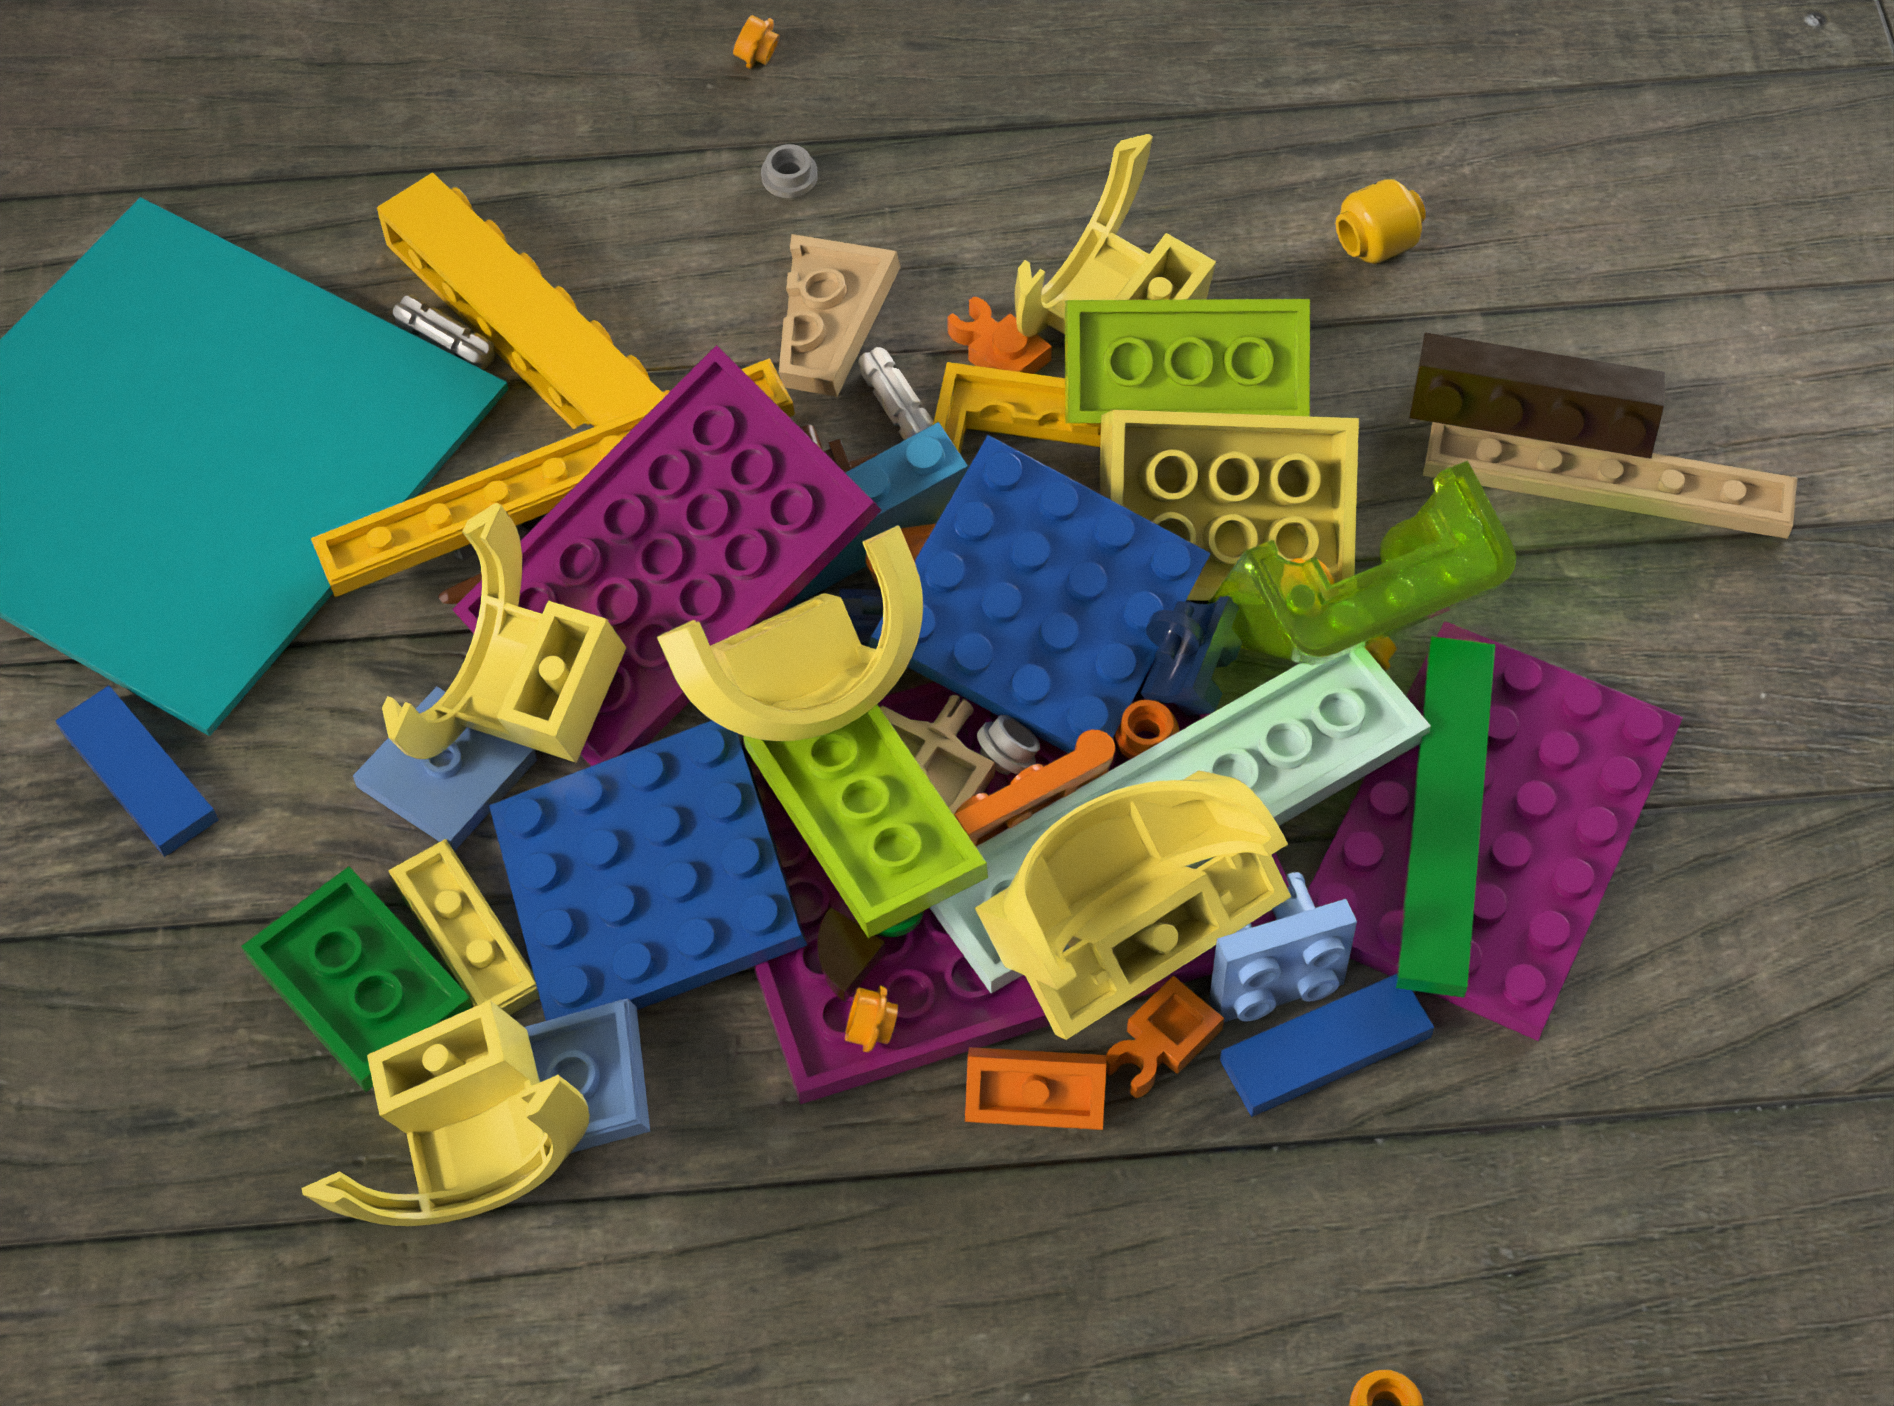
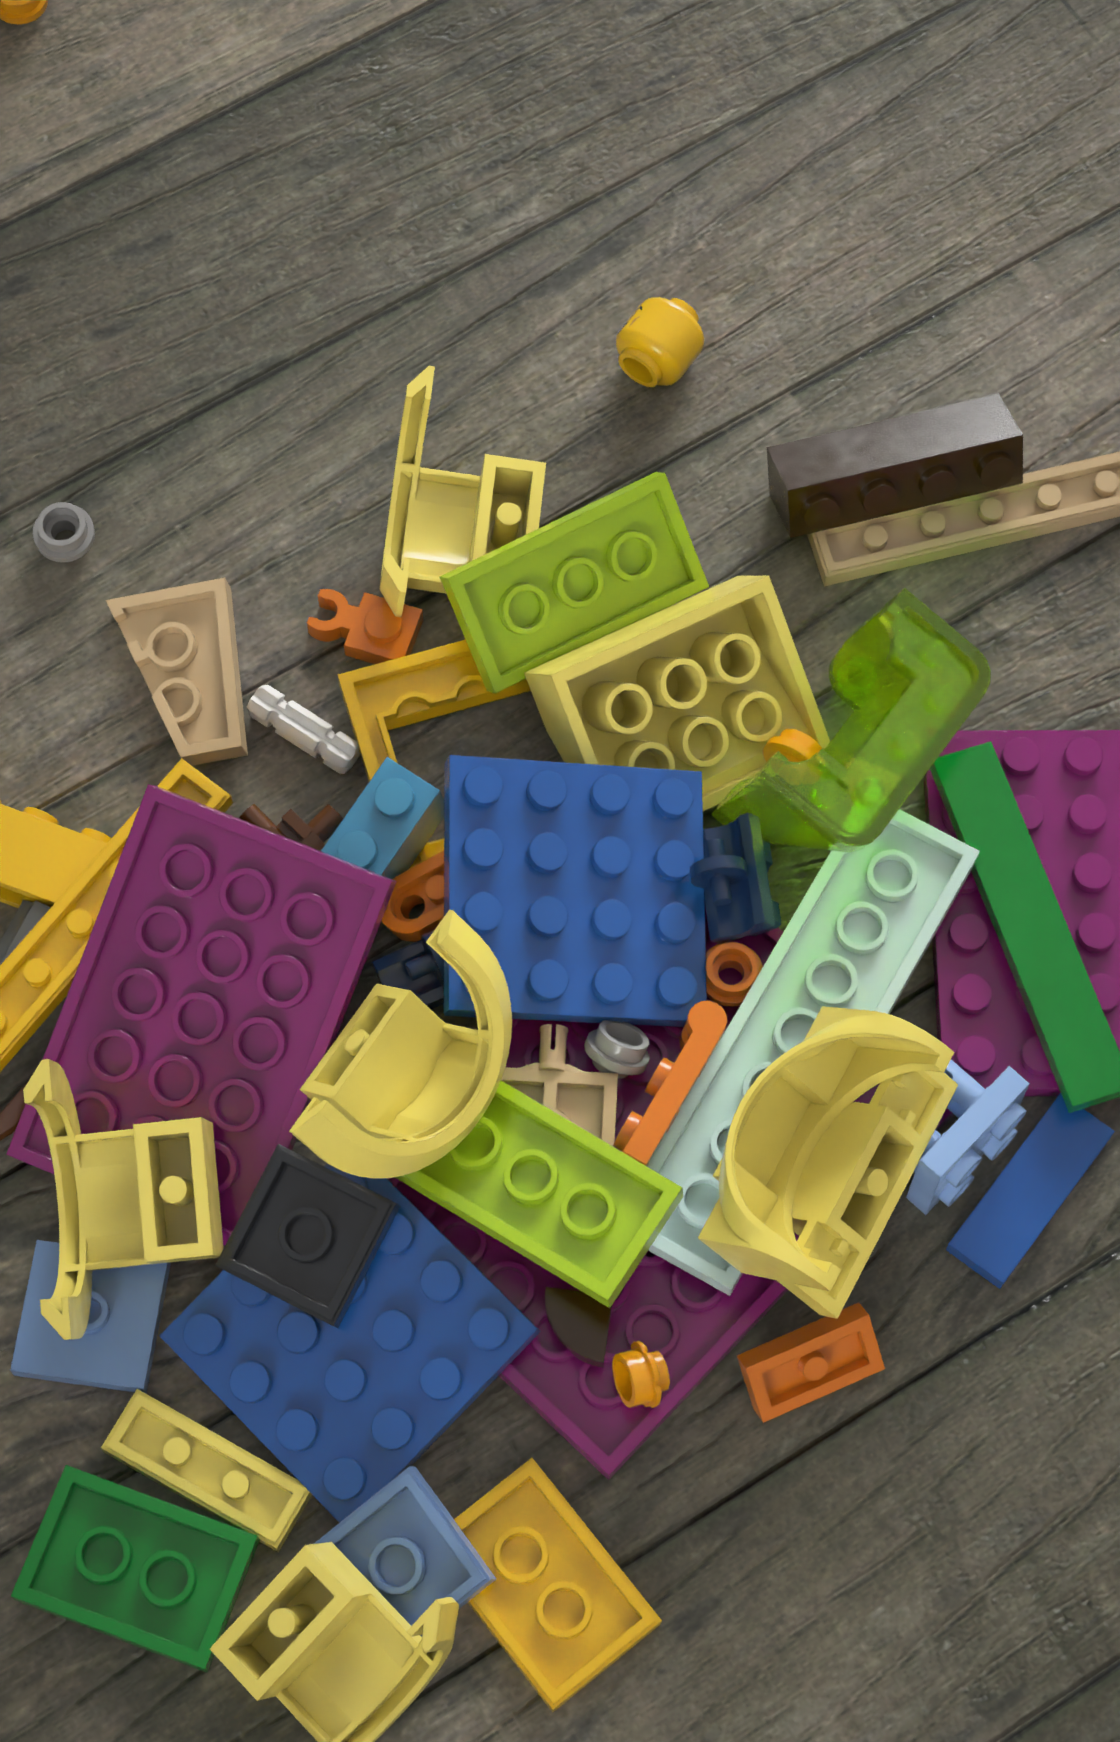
camera: 30 degrees left, 10 degrees up
orange plate [1106,976,1224,1098] -> none
none -> black tile [215,1144,400,1328]
none -> yellow tile [454,1458,662,1712]

